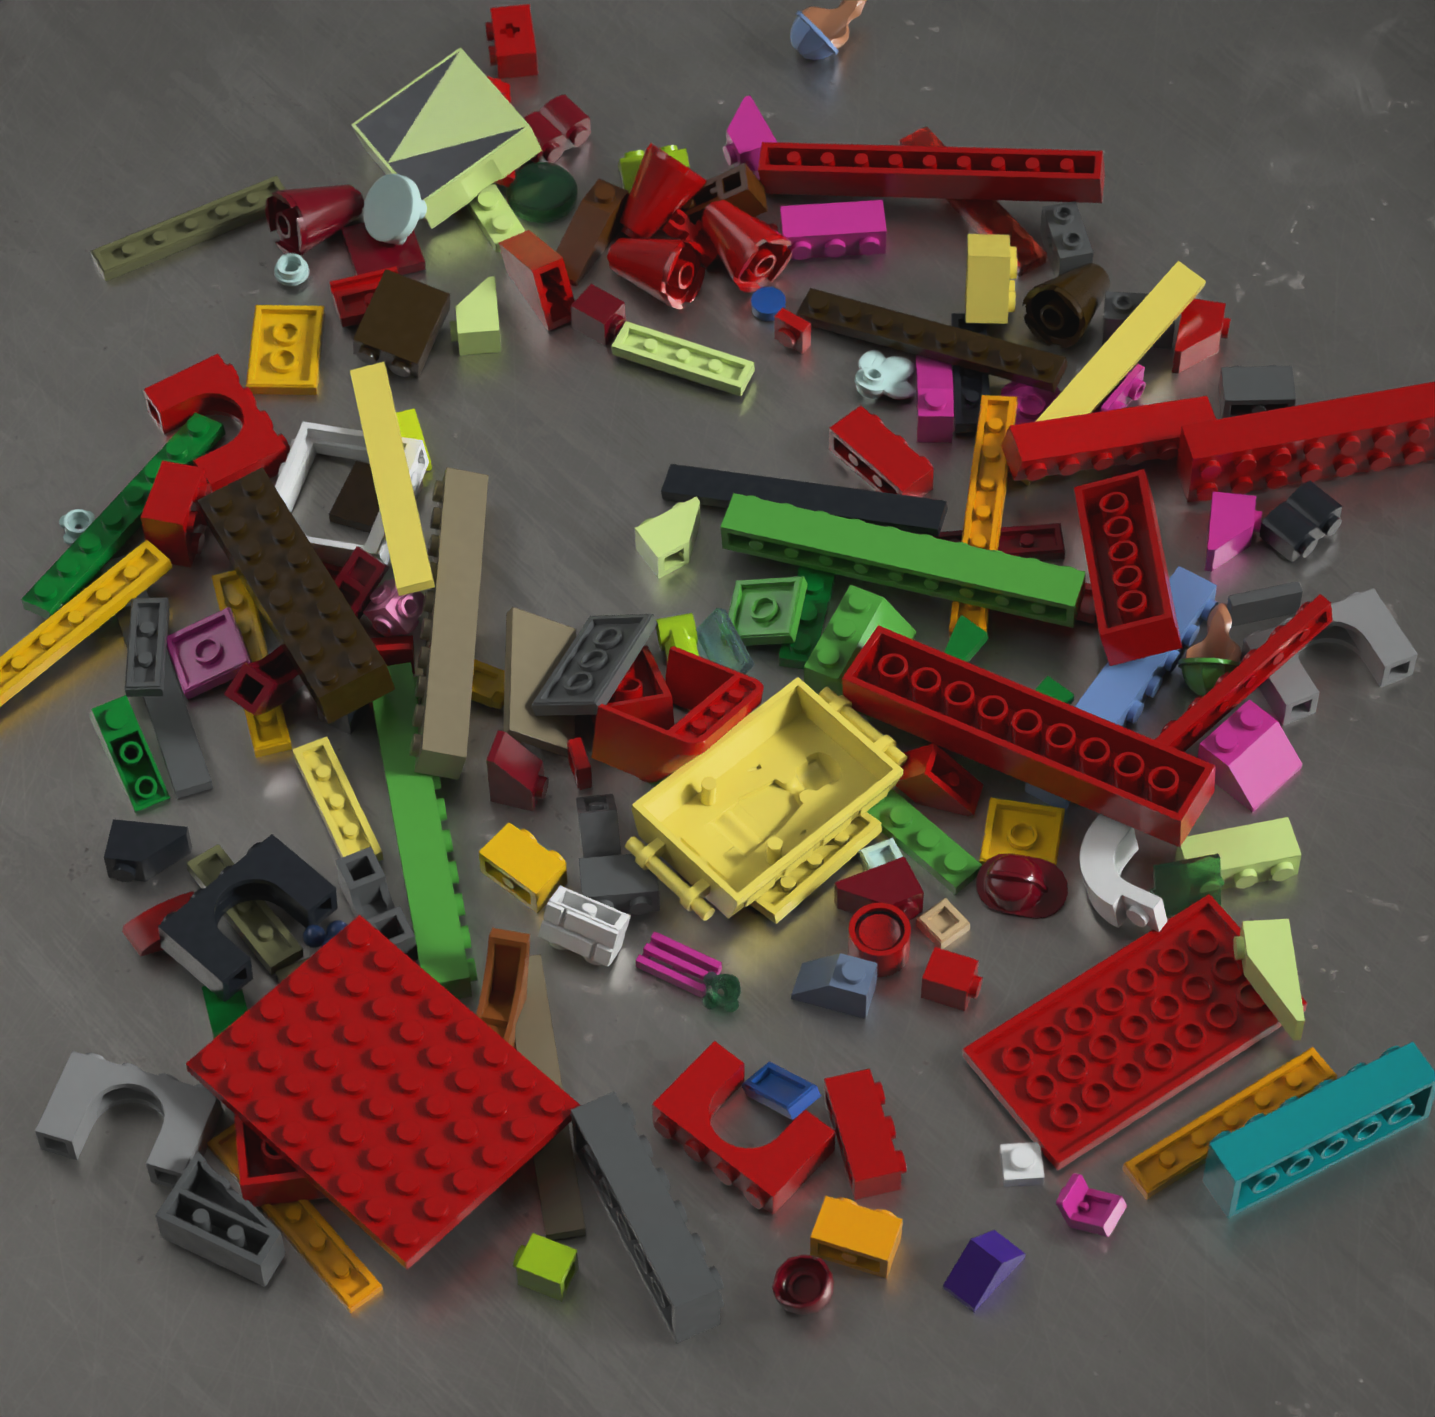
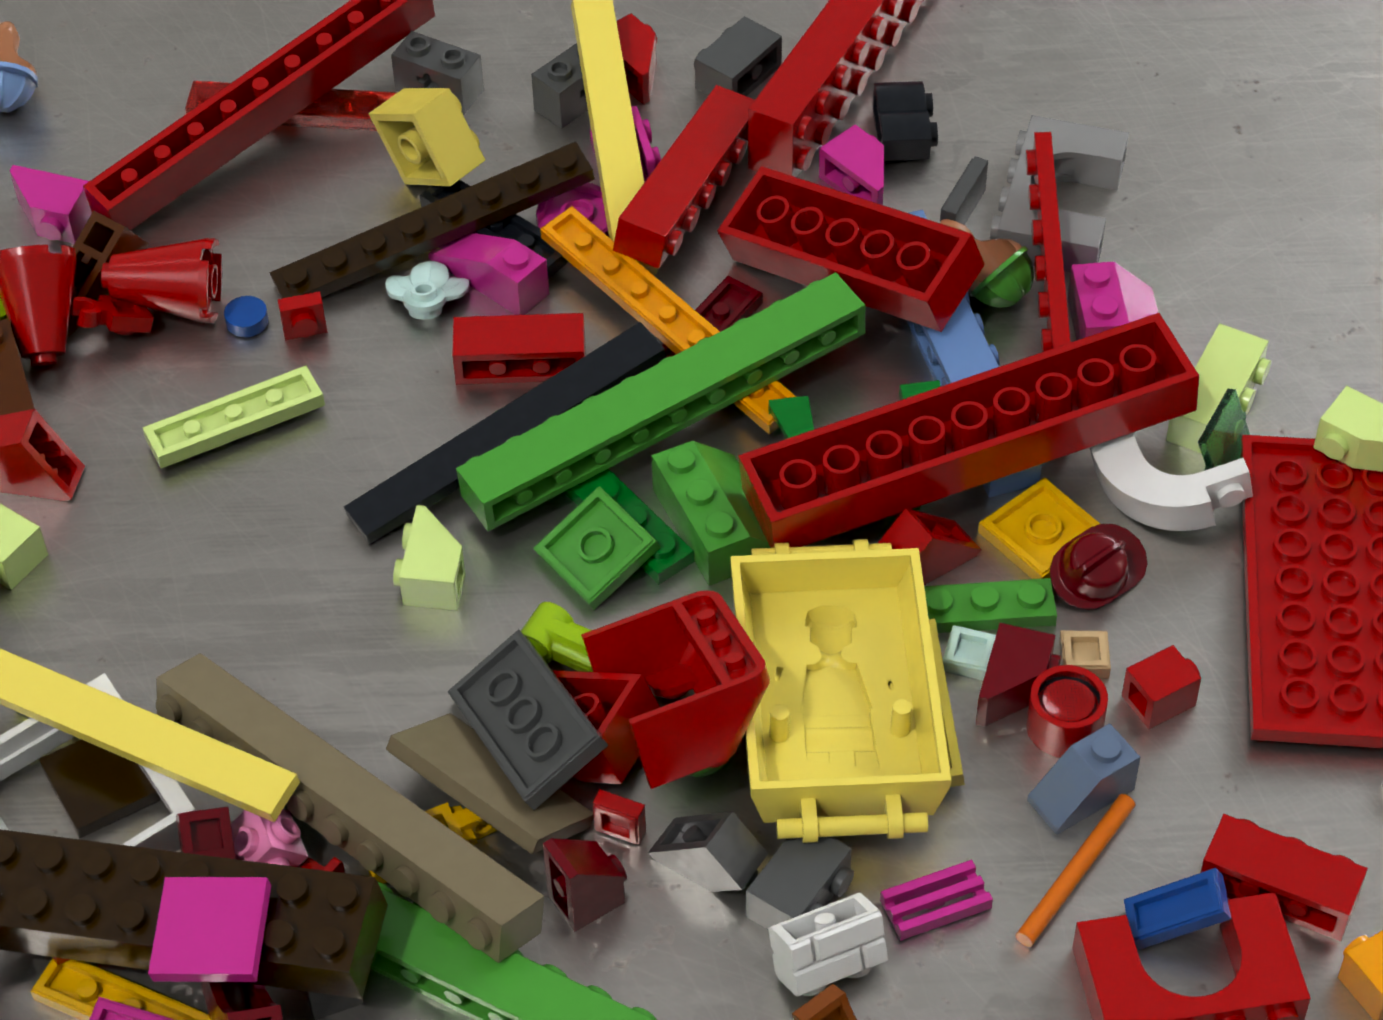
camera: 50 degrees left, 5 degrees down
yellow brick [479,822,568,913] -> none
dark red brick [570,284,627,346] -> none
red cone [607,238,706,309] -> none
clear light blue tile [696,608,755,674] -> none
clear green plate [702,972,741,1013] -> none
dark pink brick [780,200,887,260] -> none
dark brown cone [1022,263,1110,349] -> none
none -> dark pink tile [148,877,271,982]
none -> orange bar [1015,794,1136,947]

